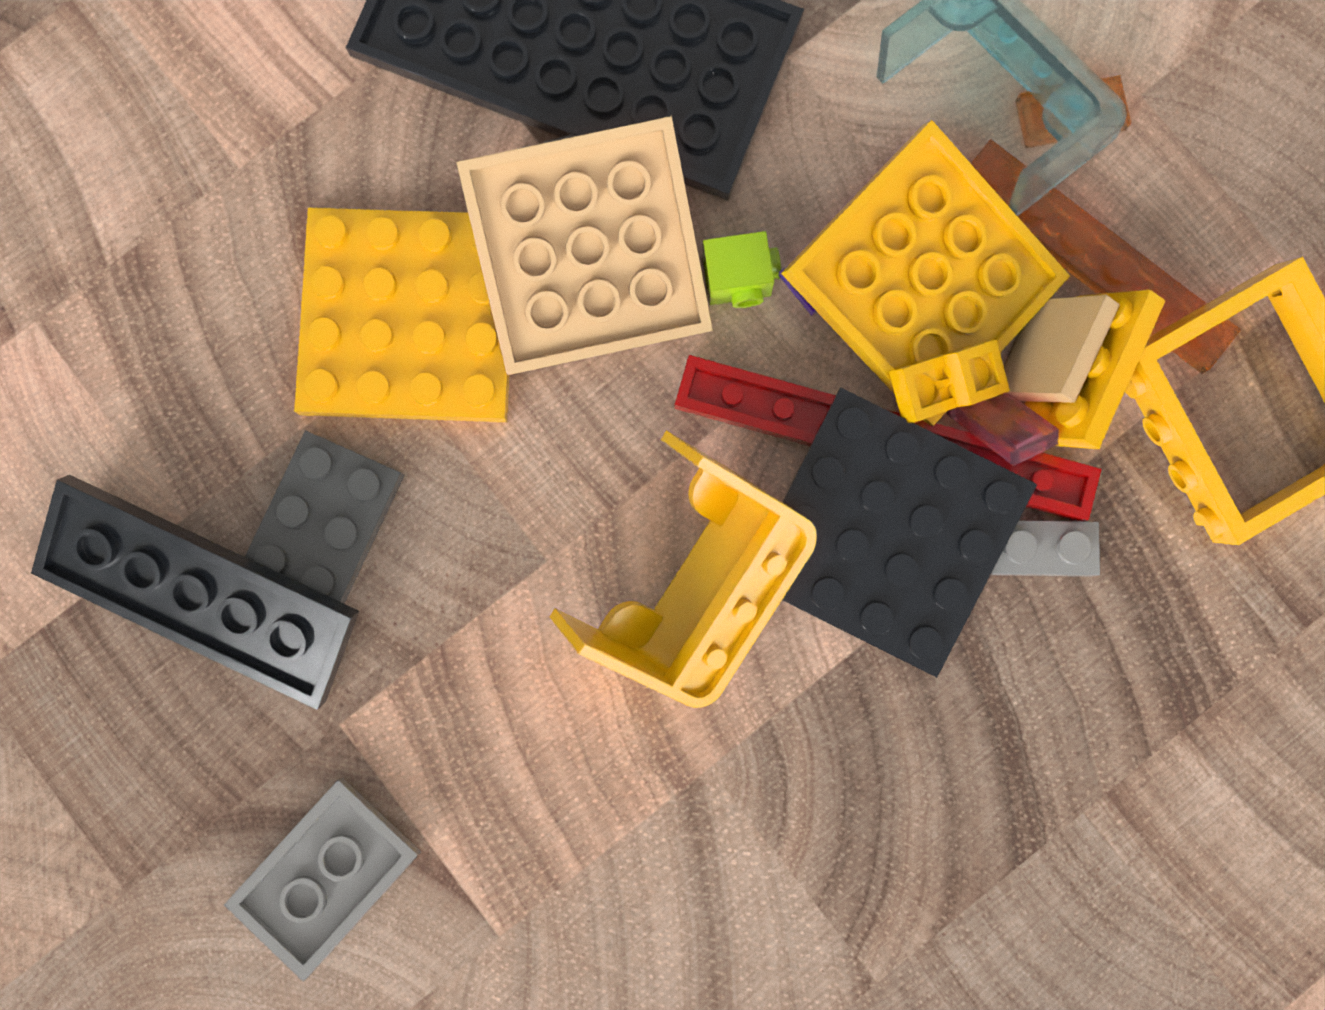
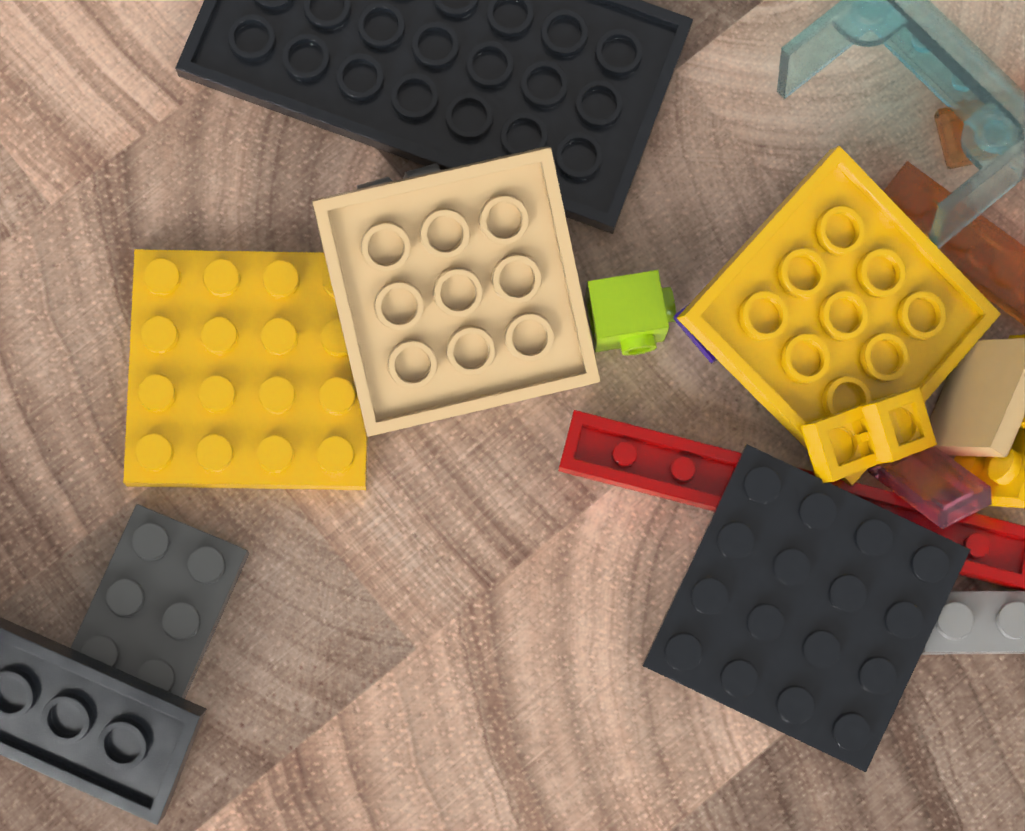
camera: 10 degrees left, 5 degrees down
yellow windscreen [549,430,817,708] -> none

